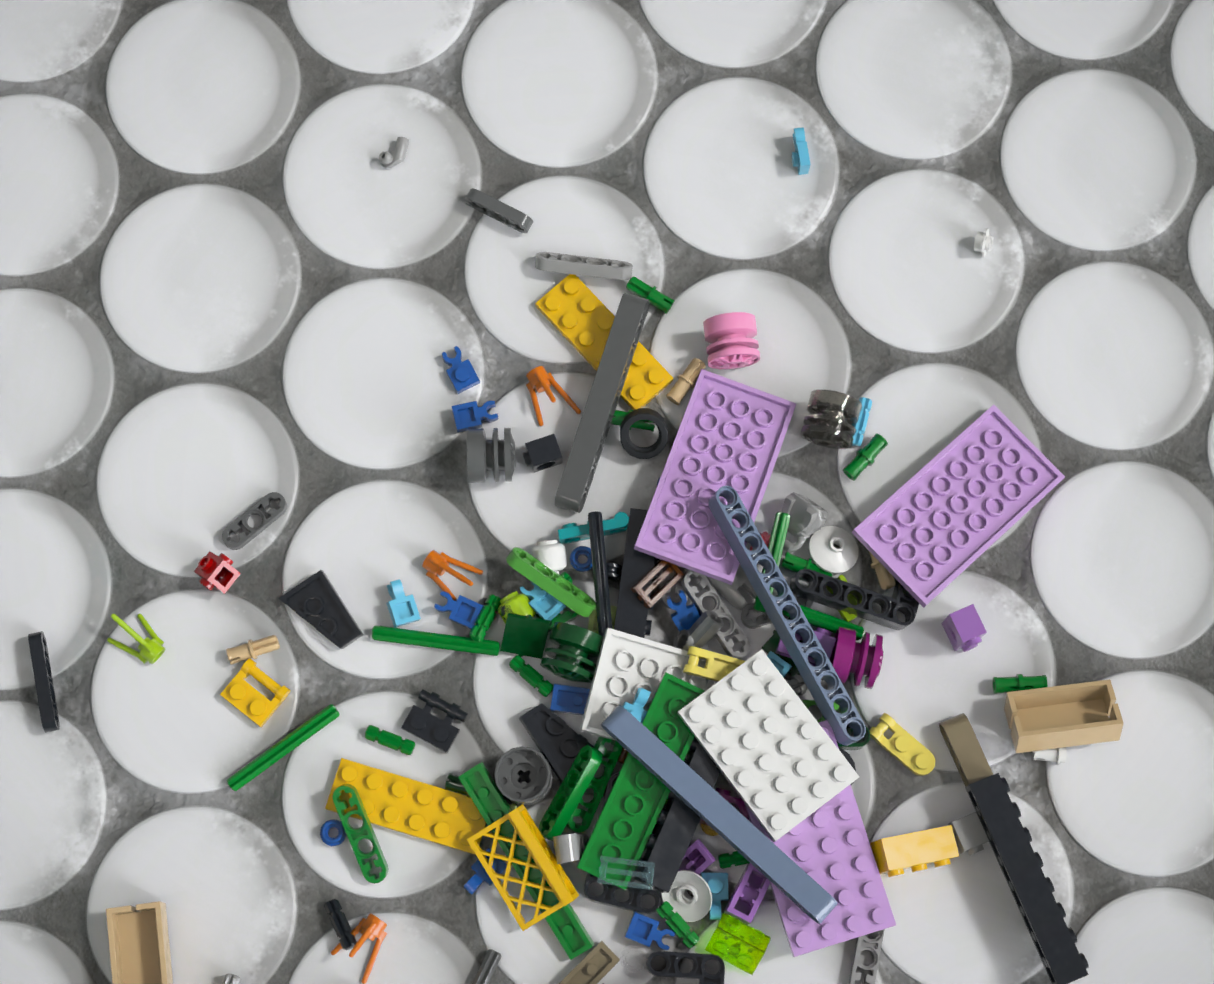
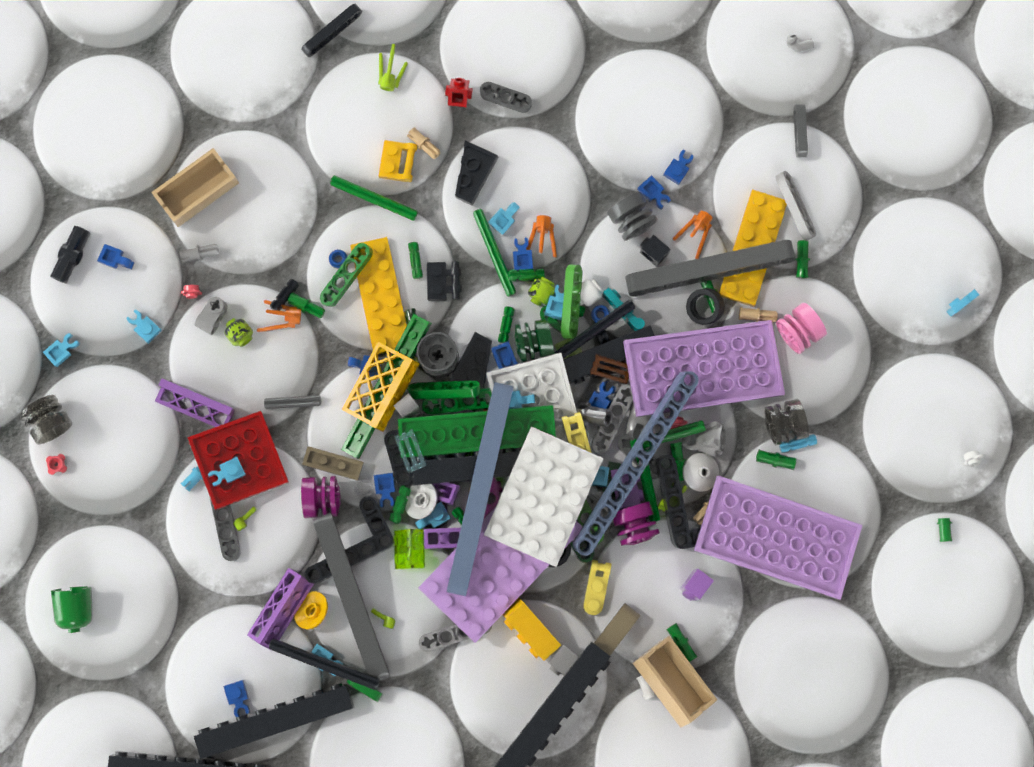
camera: 60 degrees right, 5 degrees up
dark green piece [500,613,550,659] -> none
none -> green axle [288,293,325,318]
none -> green pin [937,518,952,542]

